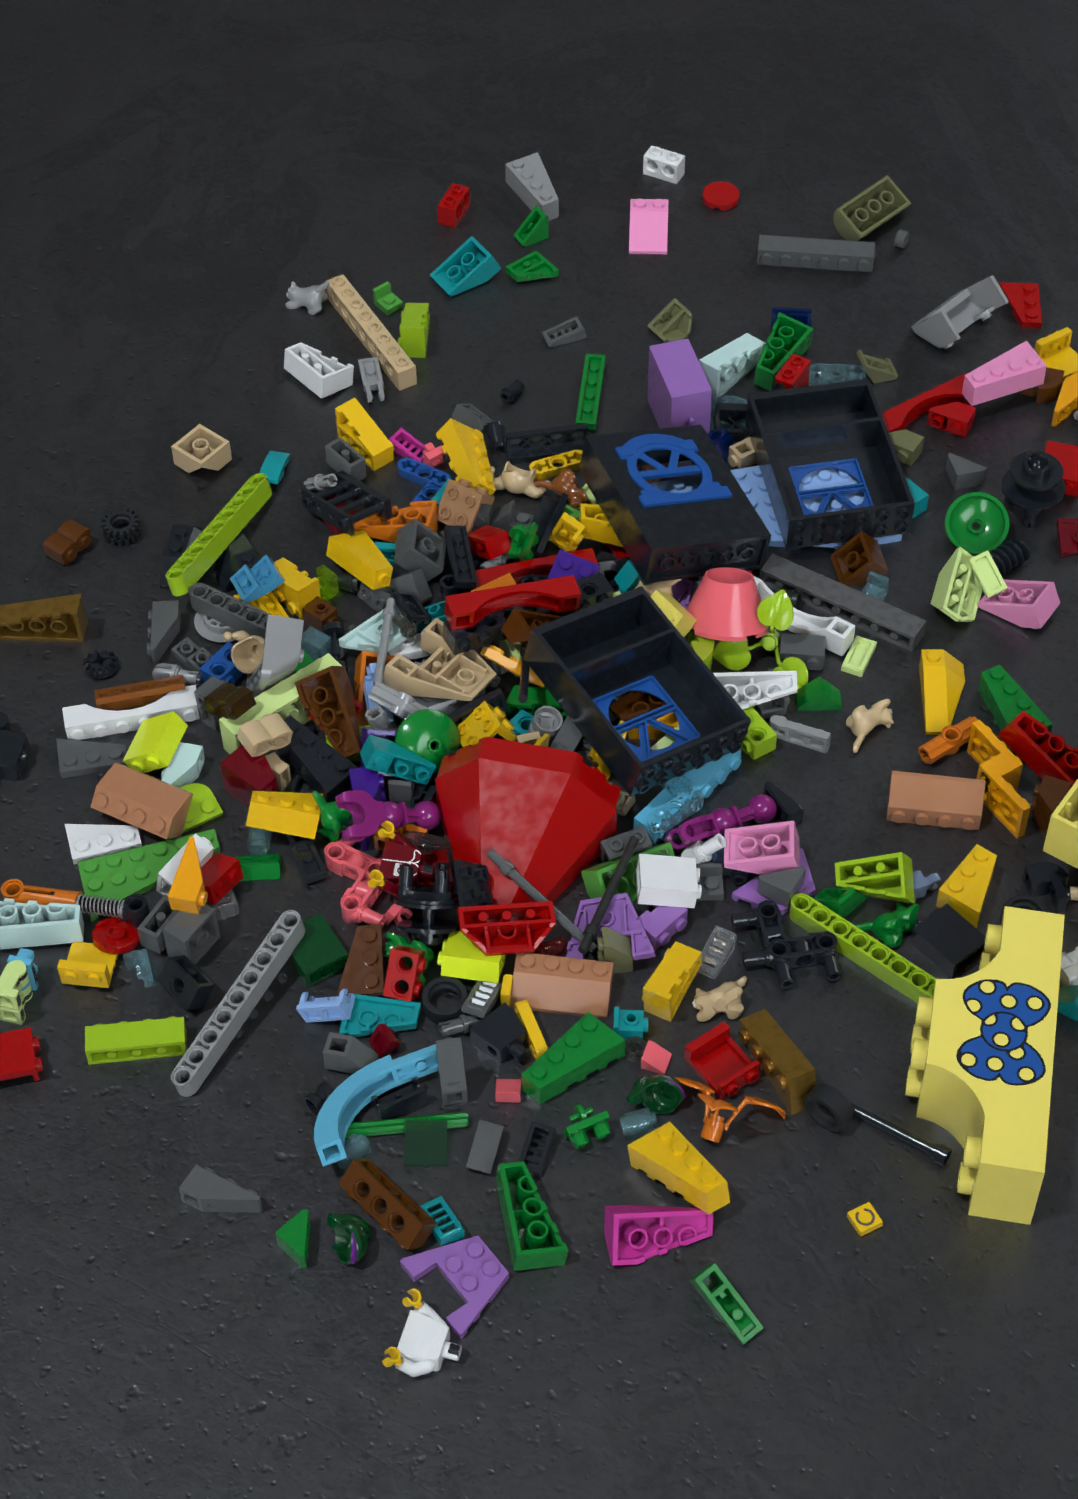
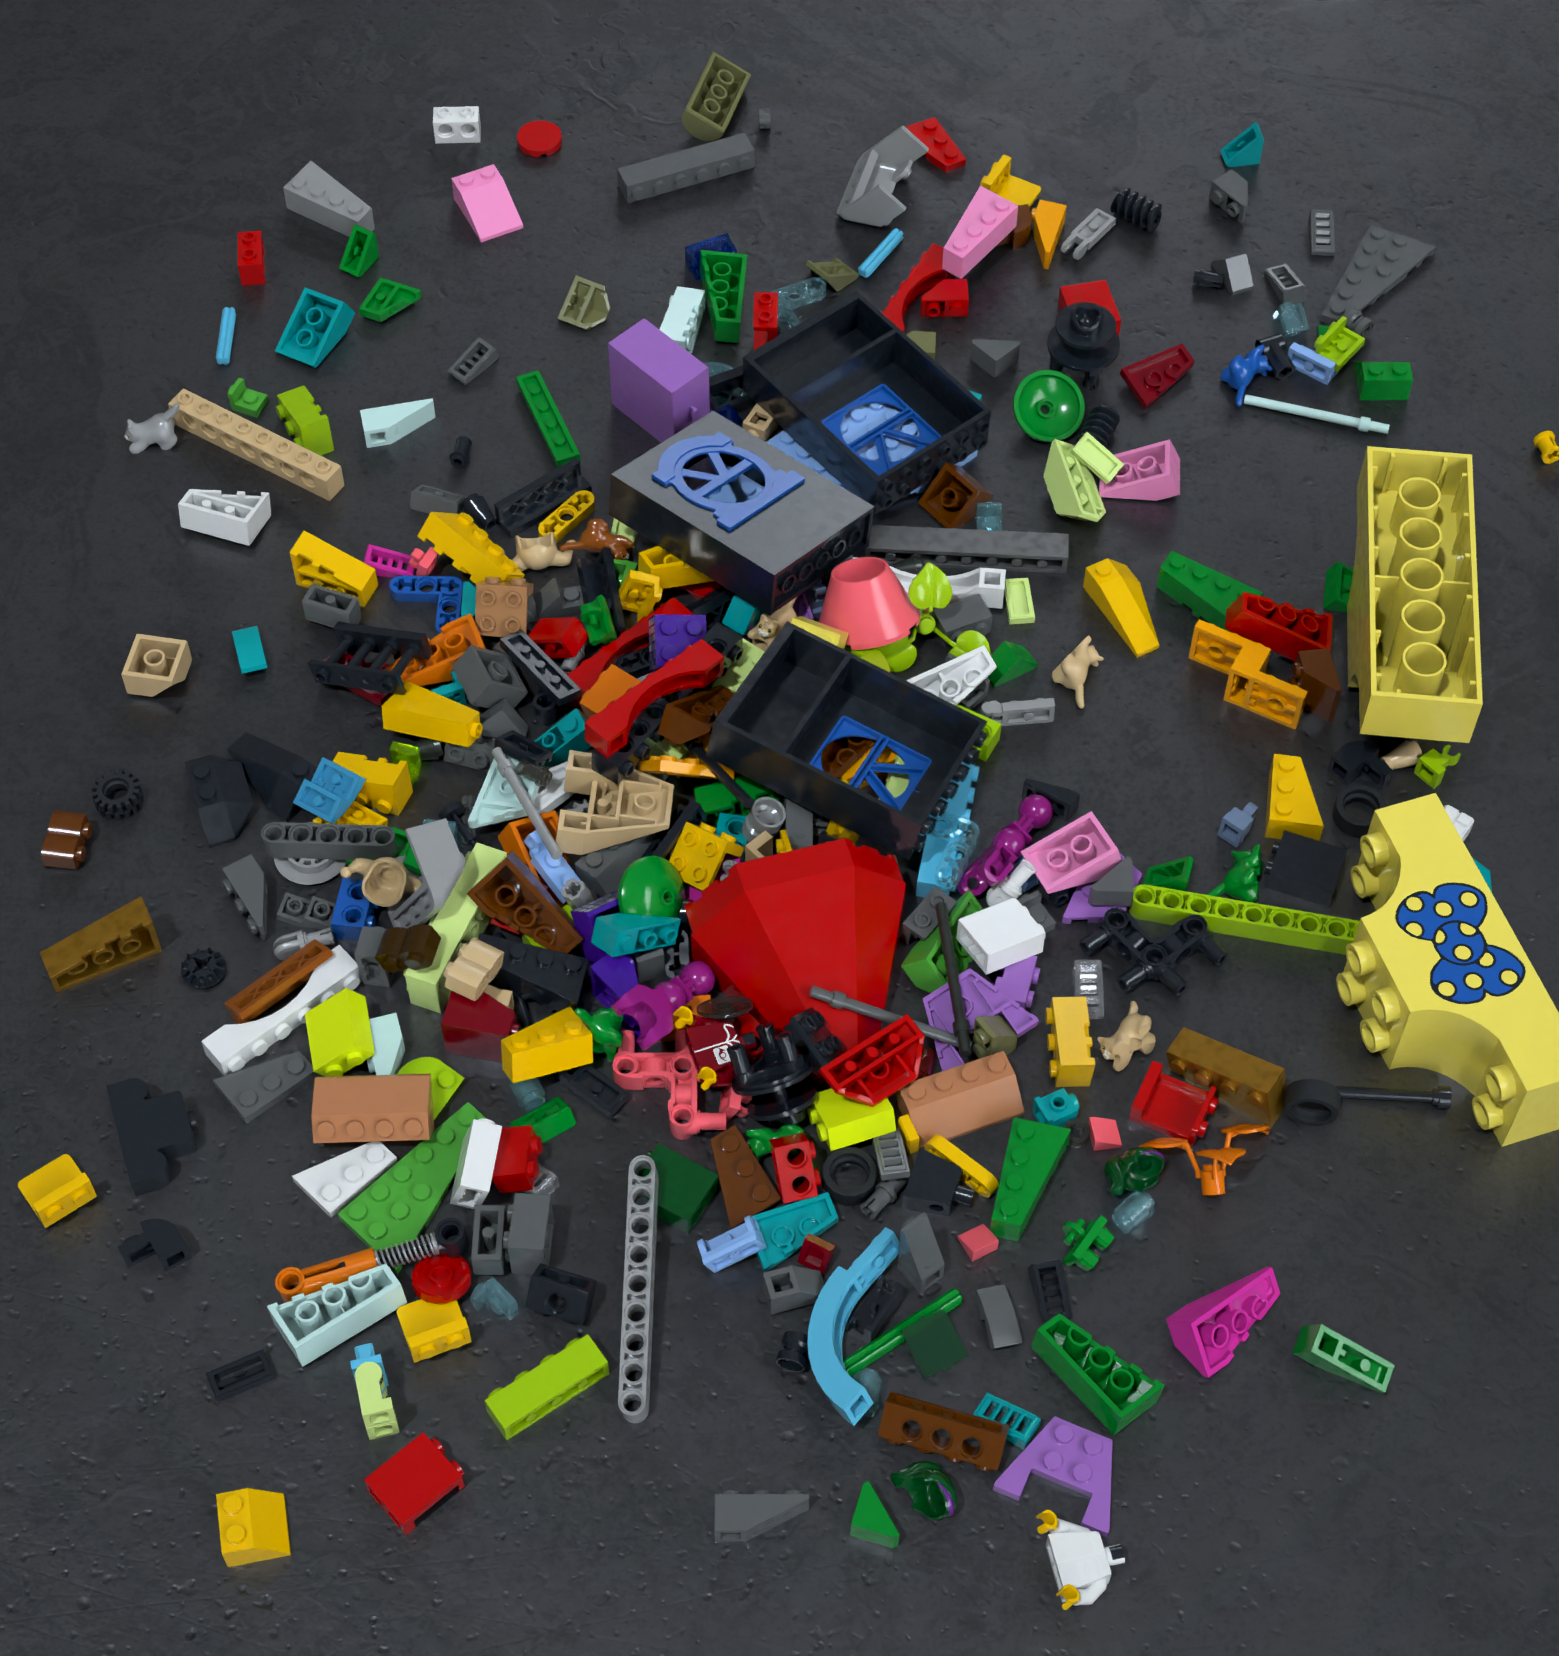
camera: 30 degrees left, 5 degrees up
lime beam [165,473,272,596] -> none
light orange slope [168,837,208,914] -> none
reddish brown brick [303,596,338,636] -> none
light grey axle [304,473,337,490] -> none
light grey hinge [358,357,385,403] -> none
light grey piece [368,681,429,720] -> none
yellow wedge [627,1122,730,1215] -> none
lime wedge [835,852,915,904] -> none
yellow tile [847,1202,883,1237] -> none
nougat slope [886,771,986,830] -> none
orange piece [918,716,978,764] -> none
none -> medium azure axle [216,307,236,365]
none -> light aqua slope [360,398,436,448]
none -> medium azure axle [858,228,903,278]

